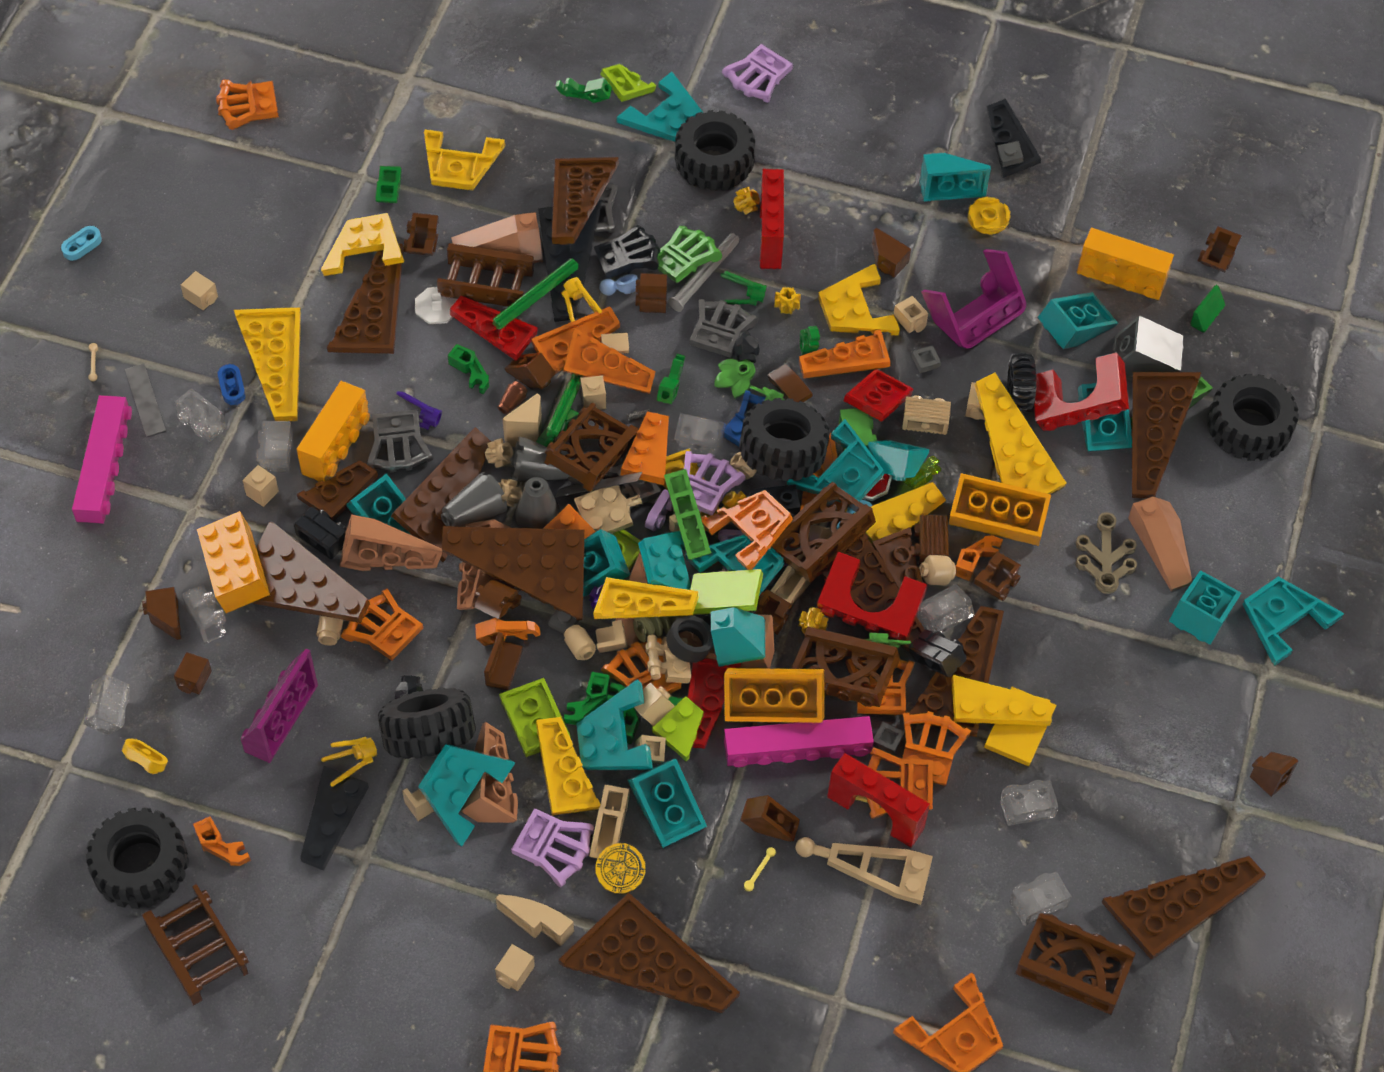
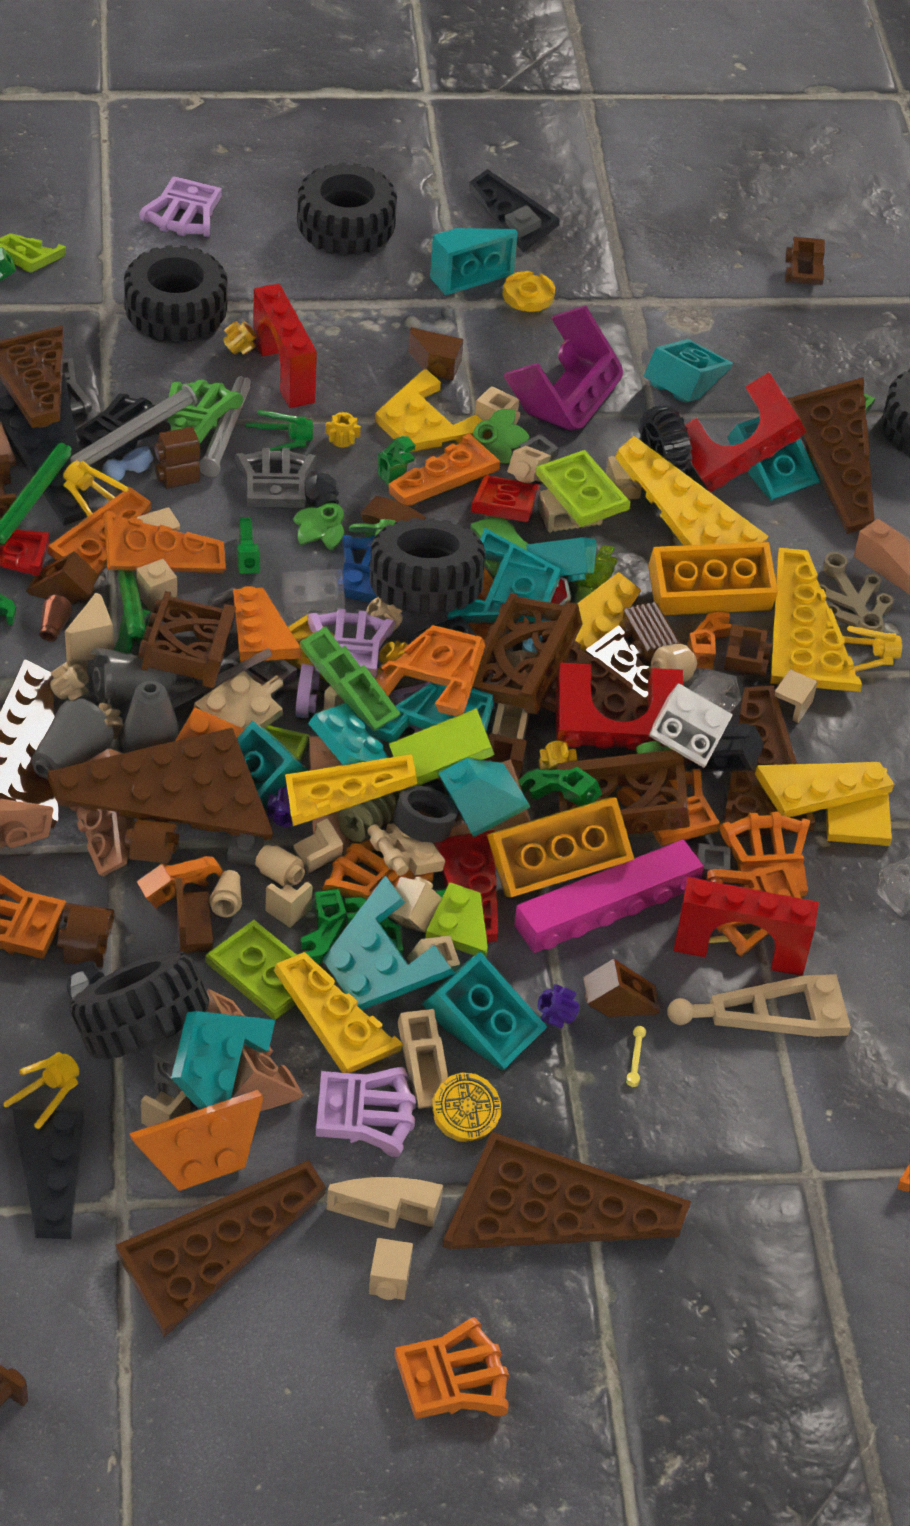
camera: 25 degrees left, 10 degrees down
teal wing [617,71,703,142] -> none
light orange brick [1077,227,1174,300] -> none
slope [1113,315,1184,376] -> none
green slope [1190,285,1225,332] -> none
none -> reddish brown cylinder [57,903,115,967]
none -> light grey axle [70,384,198,466]
none -> reddish brown wing [115,1160,326,1337]
none -> orange wing [129,1090,263,1191]
none -> tan cone [209,870,242,917]
none -> tan panel [265,882,313,928]
none -> black tyre [297,163,397,256]
none -> bright green plate [473,409,530,464]
none -> tan brick [507,446,551,483]
none -> green piece [518,767,602,806]
none -> lime tile [536,450,630,527]
none -> dark purple gear [537,984,579,1029]
none -> white slope [649,683,733,768]
none -> yellow wing [770,548,862,692]
none -> tan panel [775,669,817,723]
none -> yellow plant [843,626,902,672]

